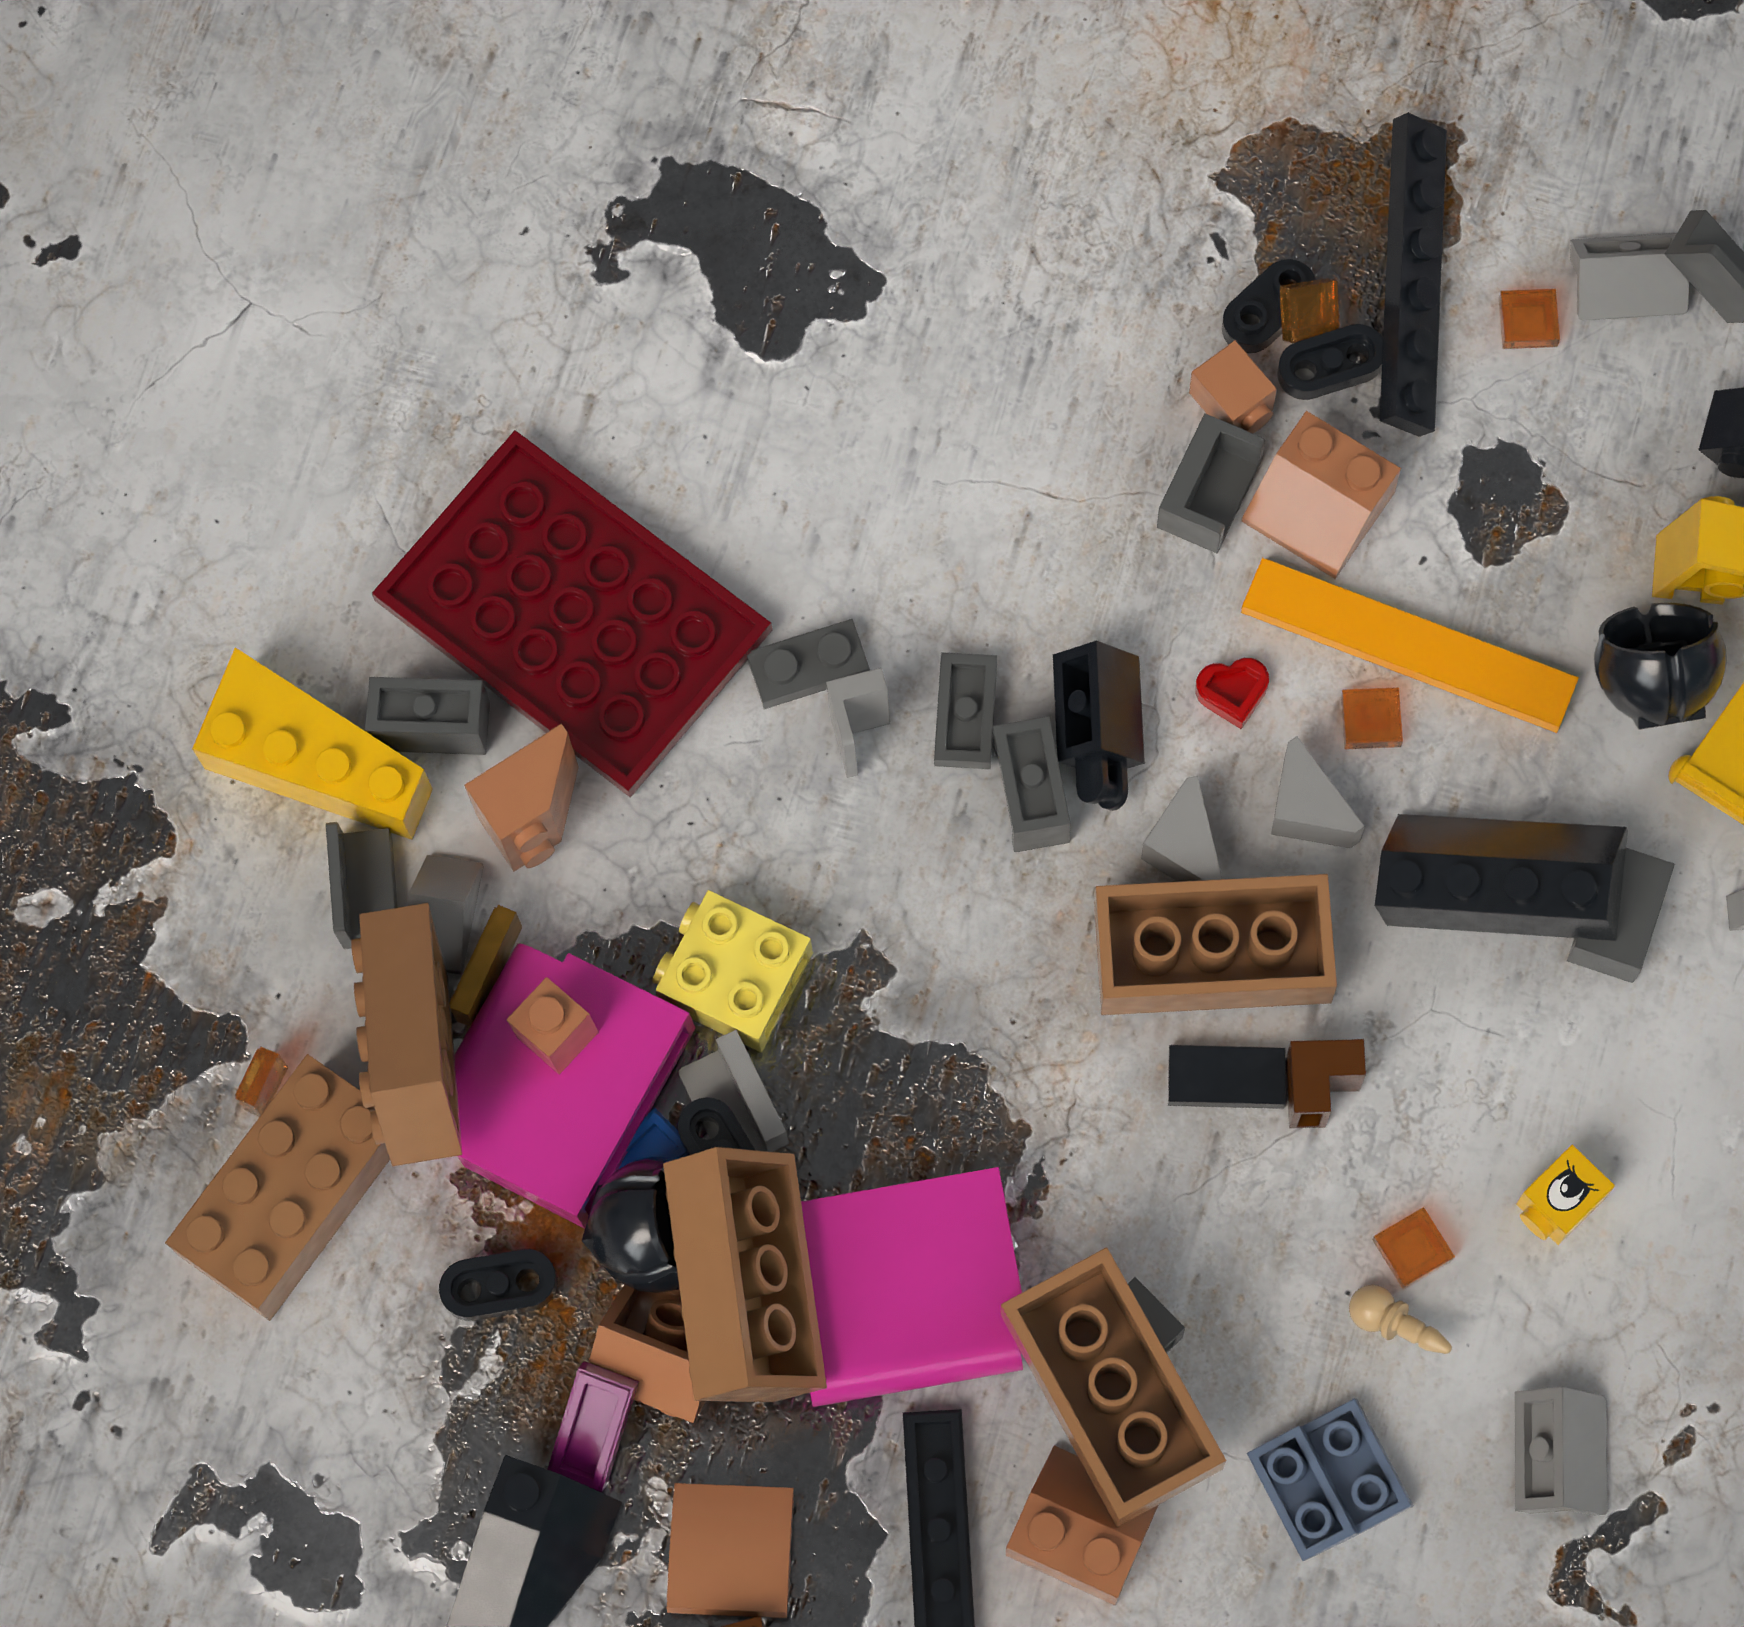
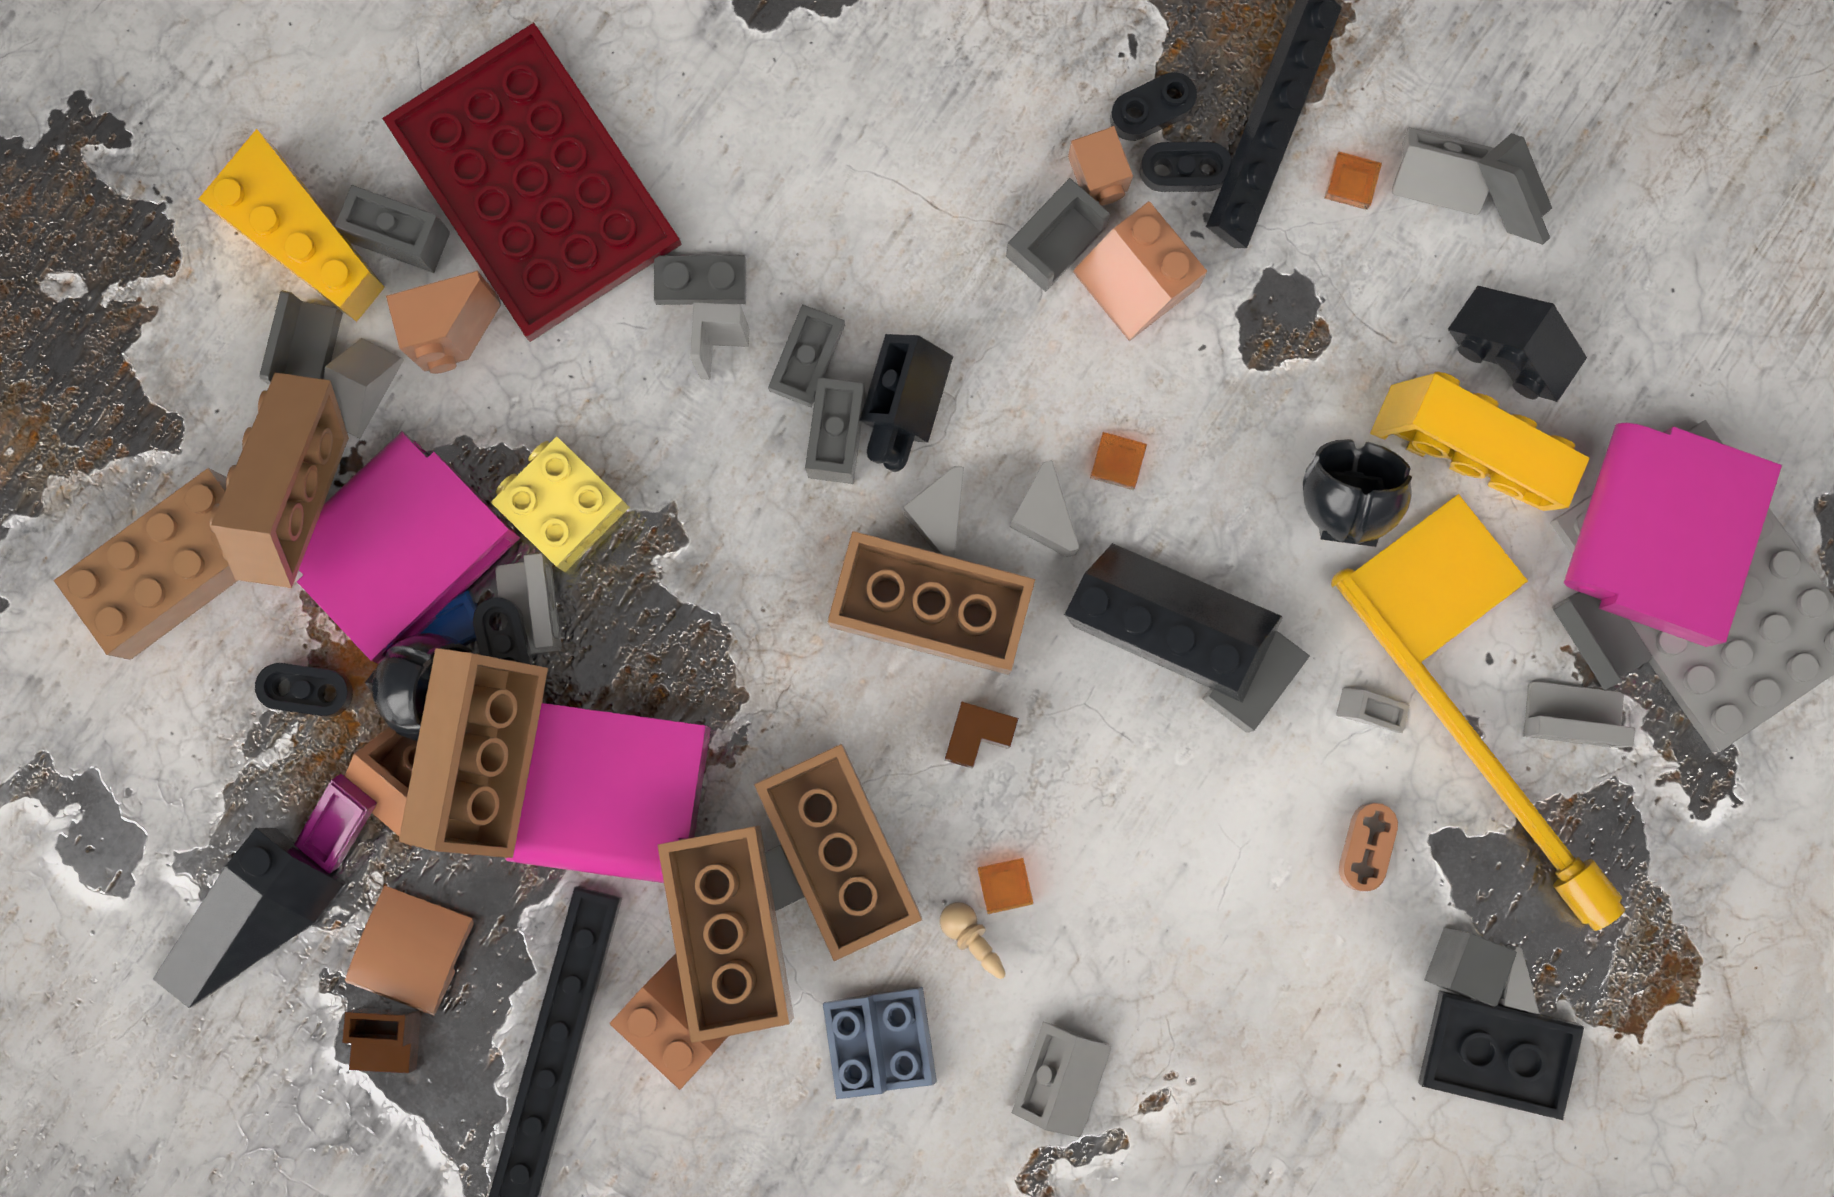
camera: 15 degrees right, 10 degrees up
clear orange tile [235,1047,288,1117] -> none
pearl gold tile [449,905,522,1027] -> none
nougat brick [507,977,599,1075] -> none
black tile [1168,1045,1286,1109] -> none
red tile [1195,658,1269,729] -> none
light orange tile [1241,557,1579,733] -> none
clear orange tile [1280,278,1339,343] -> none
yellow brick [1516,1144,1615,1245] -> none
none -> medium nougat brick [754,744,922,961]

